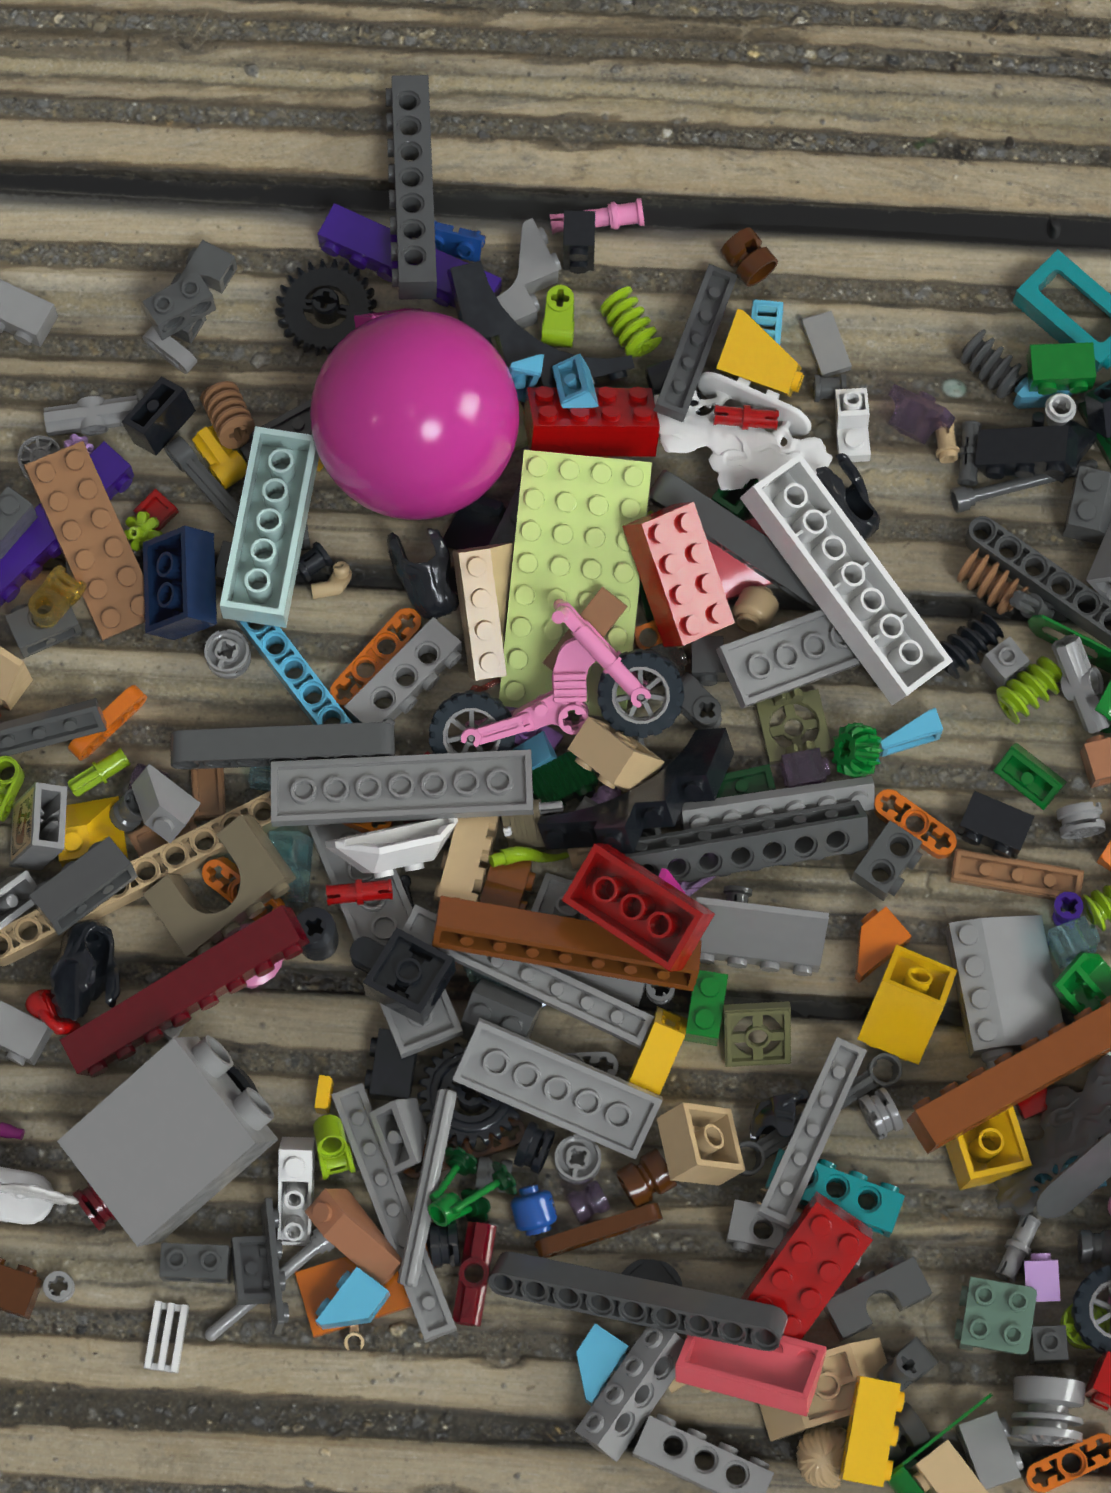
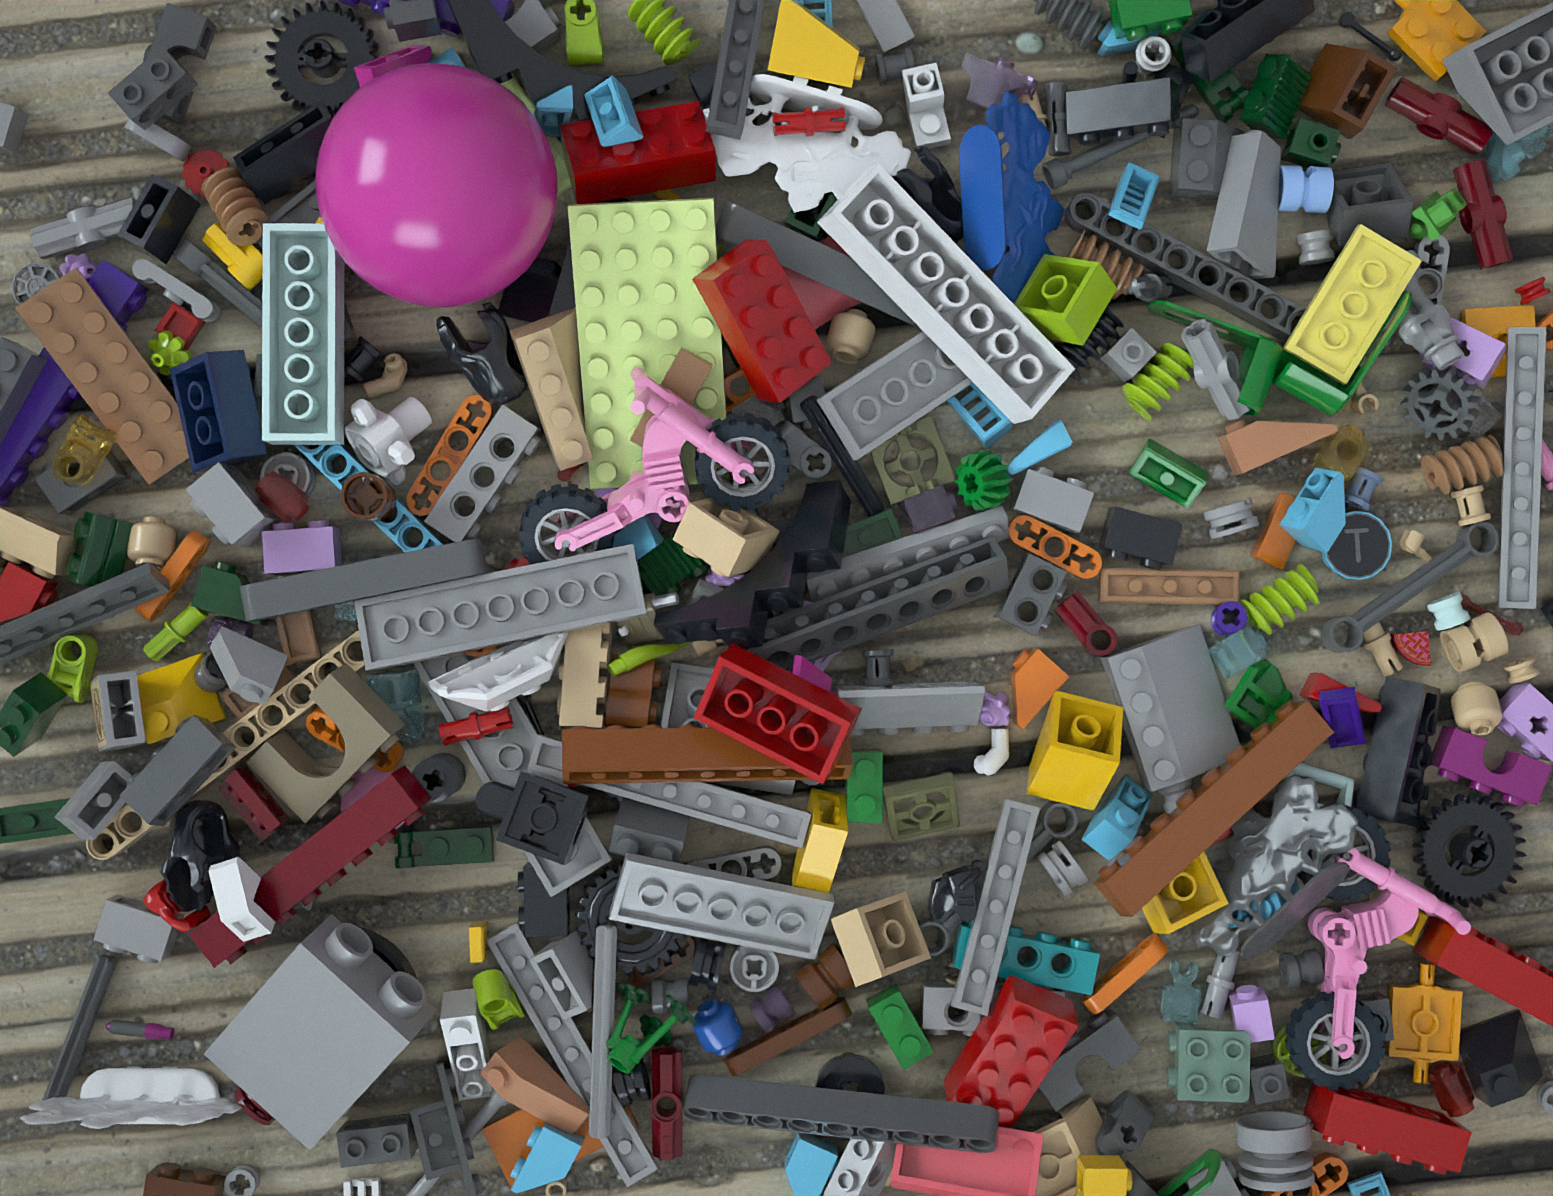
camera: 15 degrees left, 15 degrees up
none -> dark green brick [65,511,134,587]
none -> tan head [127,516,177,570]
none -> light grey plate [132,259,222,323]
none -> red piece [182,149,229,198]
none -> light grey brick [186,462,282,547]
none -> dark green slope [191,561,270,625]
none -> white slope [208,857,275,942]
none -> dark red bracket [219,766,290,841]
none -> black brick [233,100,334,204]
none -> clear red brick [255,471,310,523]
none -> lavender brick [262,520,342,574]
none -> reddish brown wheel [340,472,397,521]
none -> white piece [344,397,432,485]
none -> dark green plate [393,826,494,869]
none -> black axle [800,395,885,517]
none -> green brick [866,983,934,1070]
none -> medium azure slope [947,383,1013,449]
none -> blue plant [959,91,1065,304]
none -> white arm [974,728,1009,776]
none -> lavender plant [979,691,1011,728]
none -> light grey brick [1010,466,1094,534]
none -> lime brick [1014,254,1117,345]
none -> dark red piece [1054,591,1118,657]
none -> orange beam [1081,934,1168,1015]
none -> medium azure slope [1082,775,1153,861]
none -> medium azure slope [1108,162,1161,230]
none -> clear light blue plate [1160,960,1201,1024]

